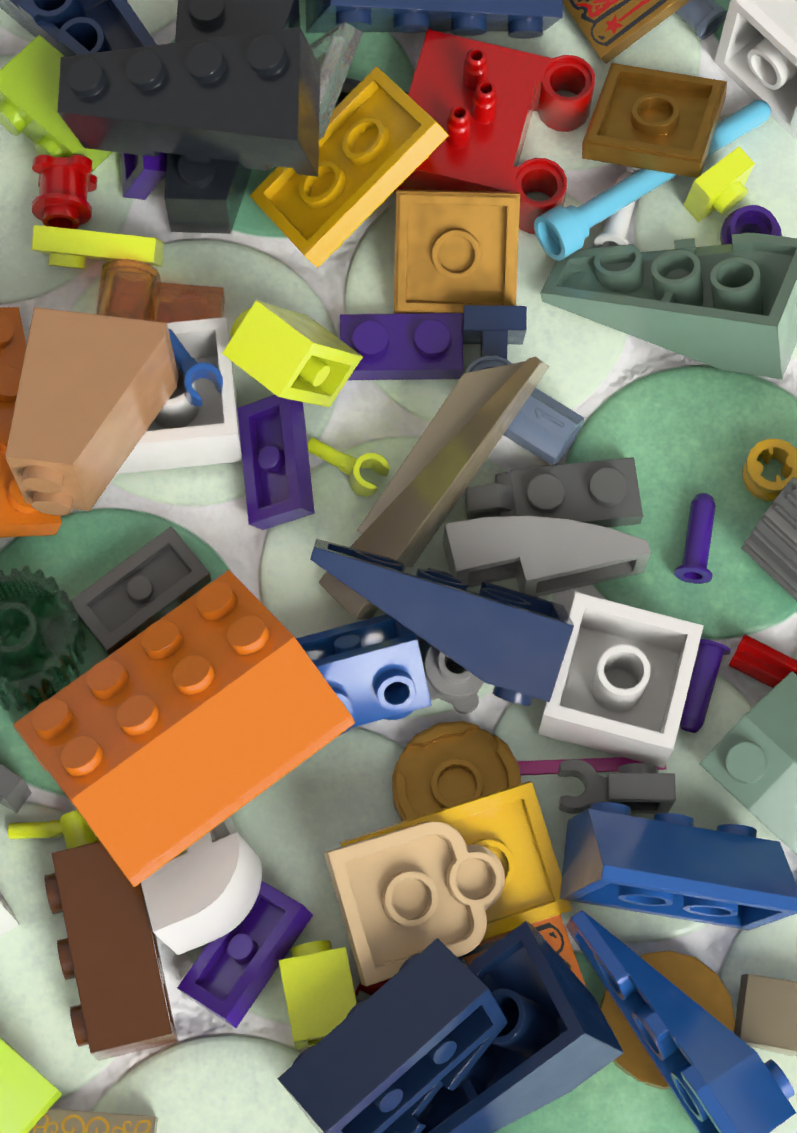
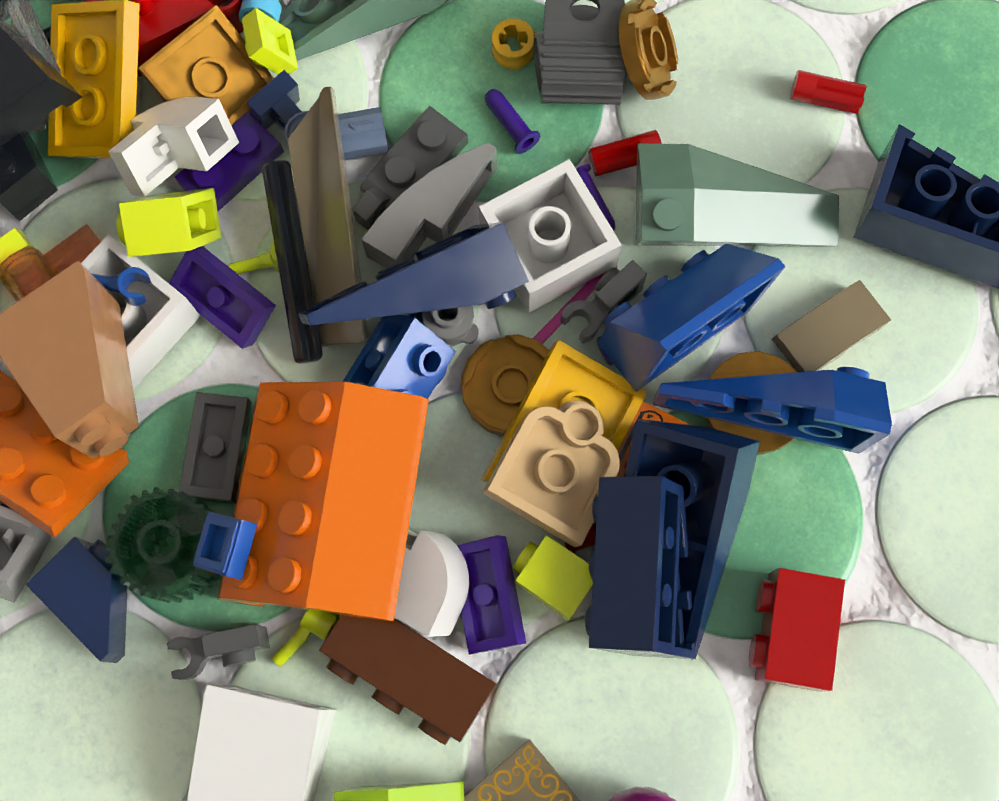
camera: 40 degrees left, 5 degrees up
none -> white brick [108,97,239,197]
none -> blue tile [193,511,257,580]
none -> neon yellow plate [242,8,298,75]
none -> black axle [262,160,323,363]

